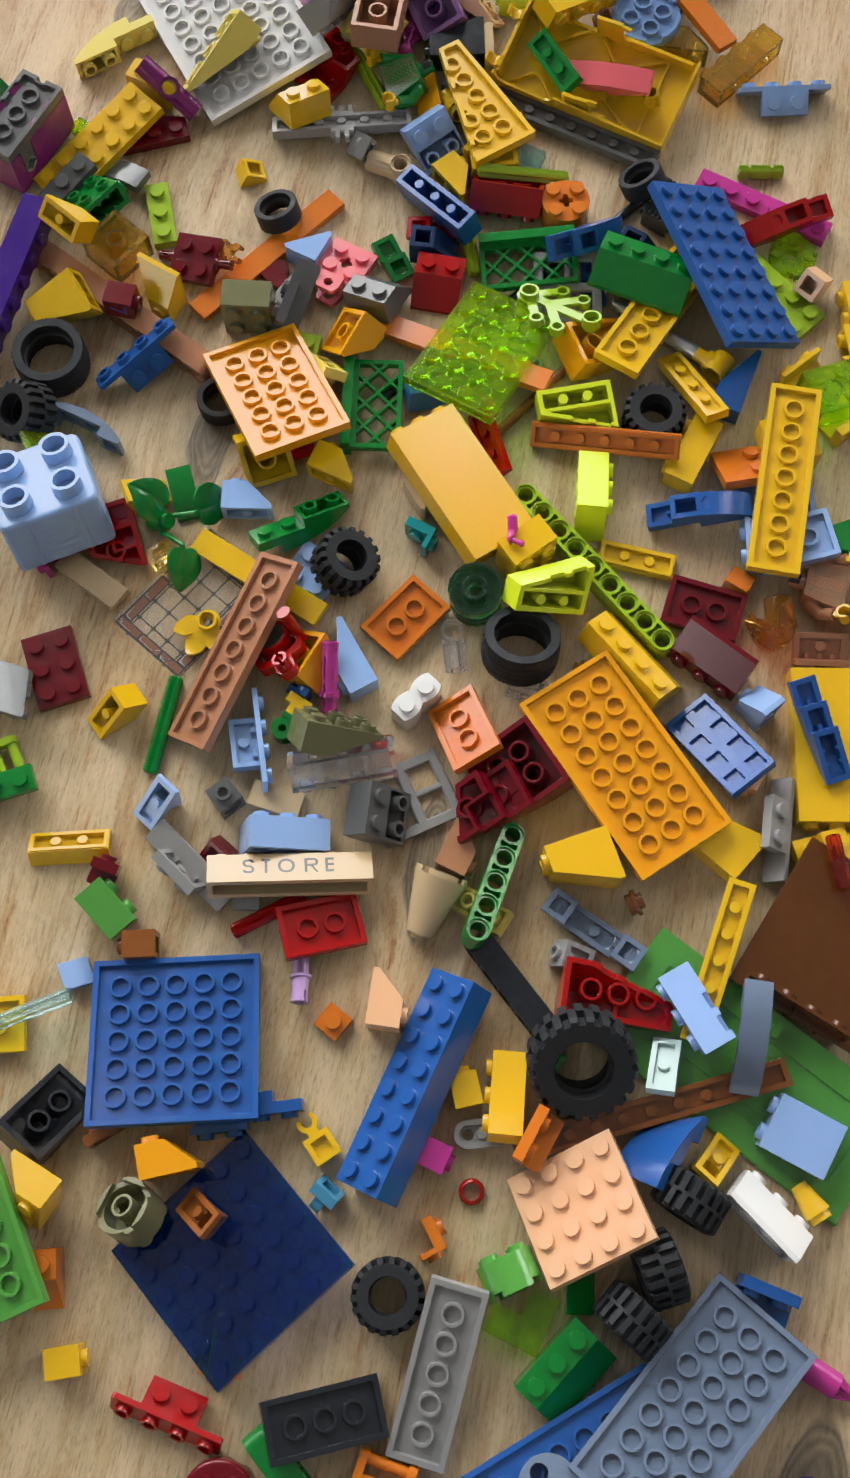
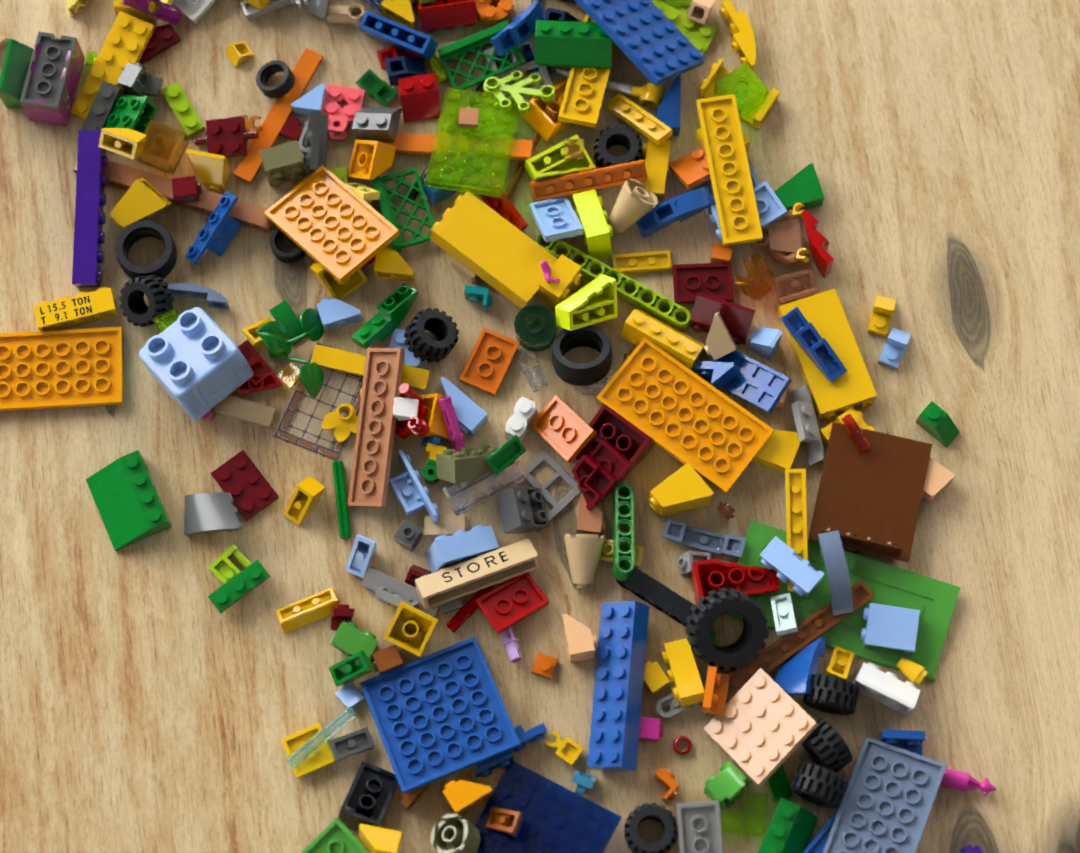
camera: 20 degrees left, 0 degrees up
none -> dark grey brick [117,62,151,96]
none -> dark grey plate [328,727,375,762]
none -> green slope [329,650,376,687]
none -> yellow slope [383,601,438,657]
none -> white slope [393,397,419,421]
none -> nougat tile [458,108,479,128]
none -> green tile [486,434,526,475]
none -> light blue plate [529,196,583,242]
none -> clear yellow plate [564,139,584,160]
none -> tan cone [607,179,658,233]
none -> blue slope [695,361,740,390]
none -> tan slope [704,311,737,360]

